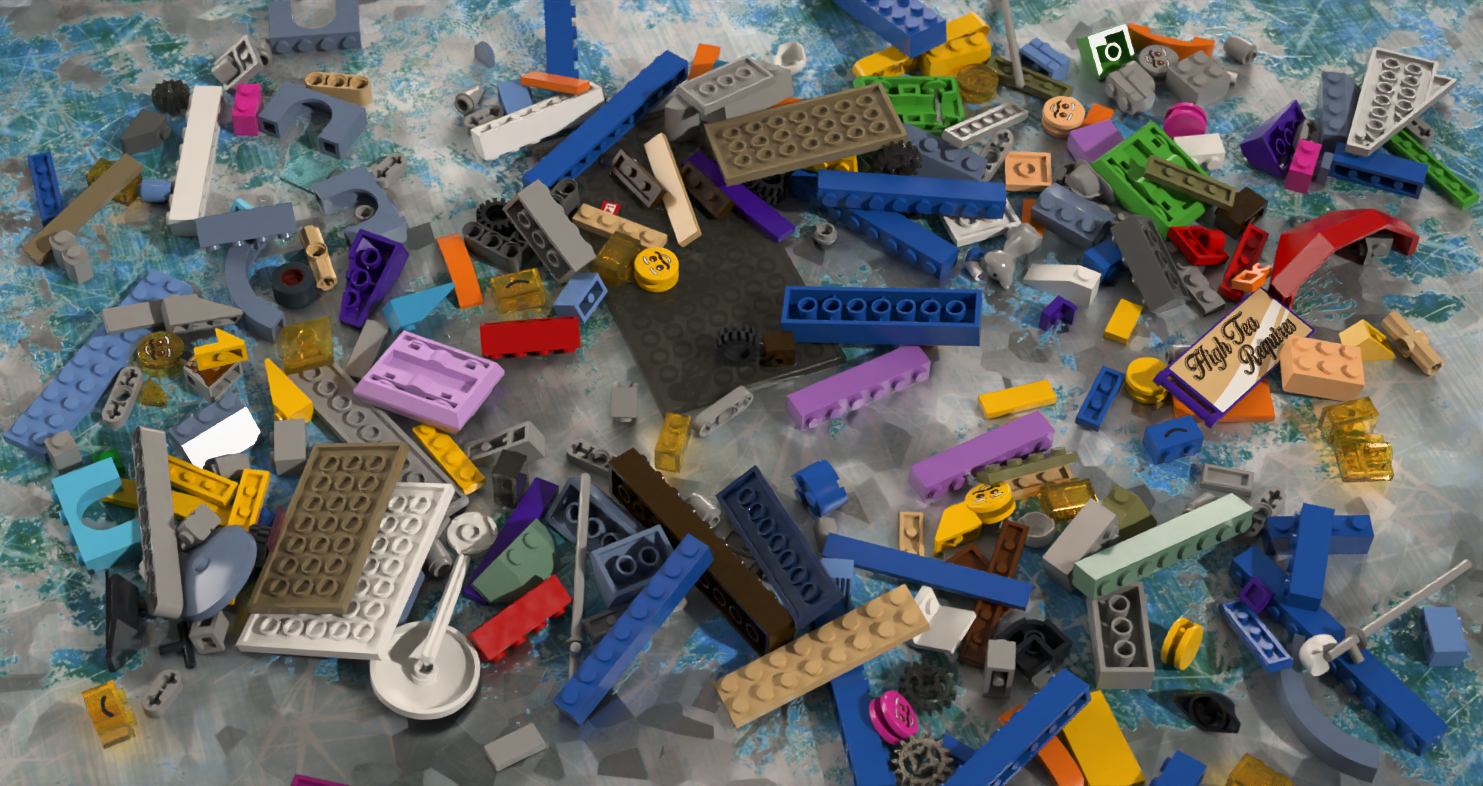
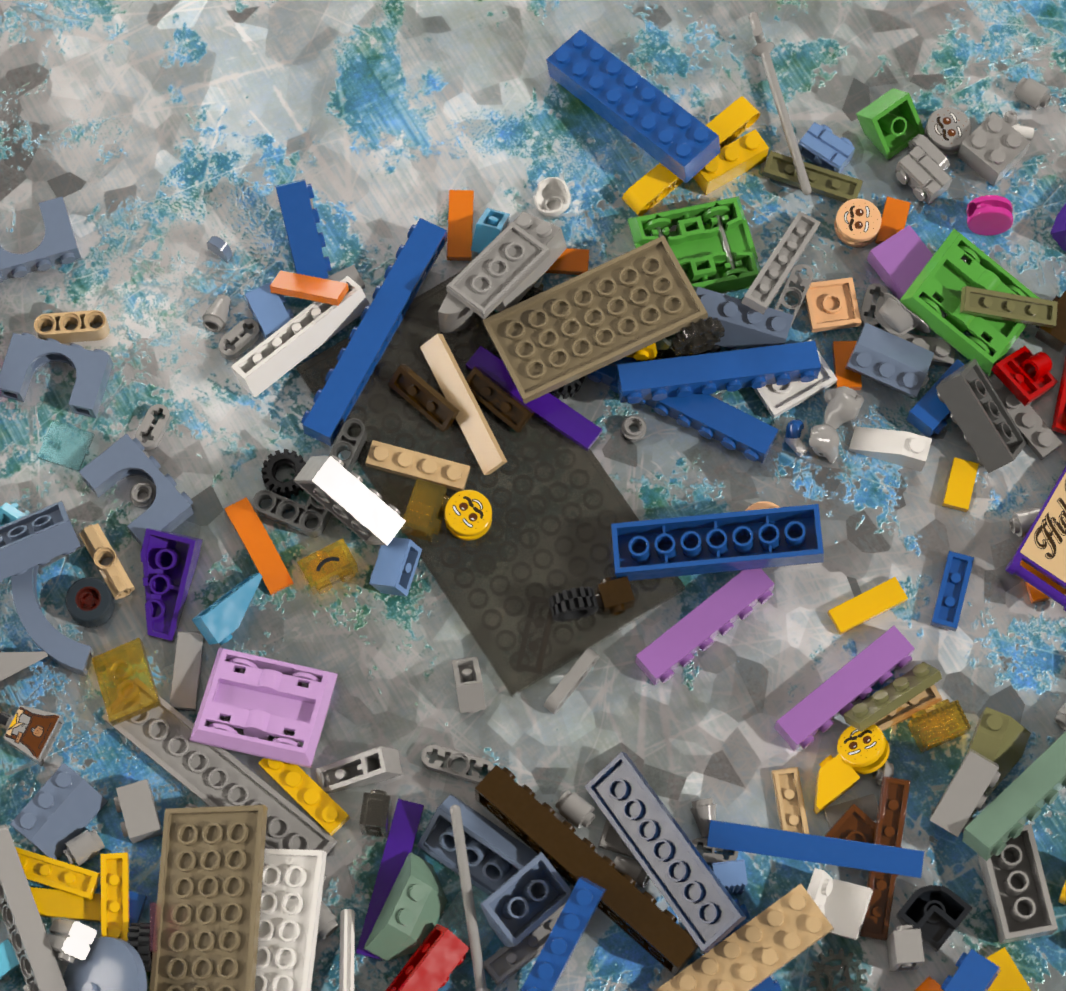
camera: 10 degrees left, 20 degrees up
yellow slope [194,328,248,371] -> none
yellow slope [264,358,315,423] -> none
white tile [446,512,498,559] -> none
red brick [480,315,581,359] -> none
red sticker [600,201,621,216] -> none
clear yellow brick [655,411,692,473] -> none
blue brick [791,459,848,521] -> none
clear yellow head [957,63,999,105] -> none
white hair [1017,511,1056,548] -> none
dark purple bracket [1038,295,1078,332] -> none
yellow head [1124,357,1172,404] -> none
orange slope [1127,23,1216,61] -> none
blue brick [1142,414,1204,465] -> none
white brick [1173,133,1226,170] -> none

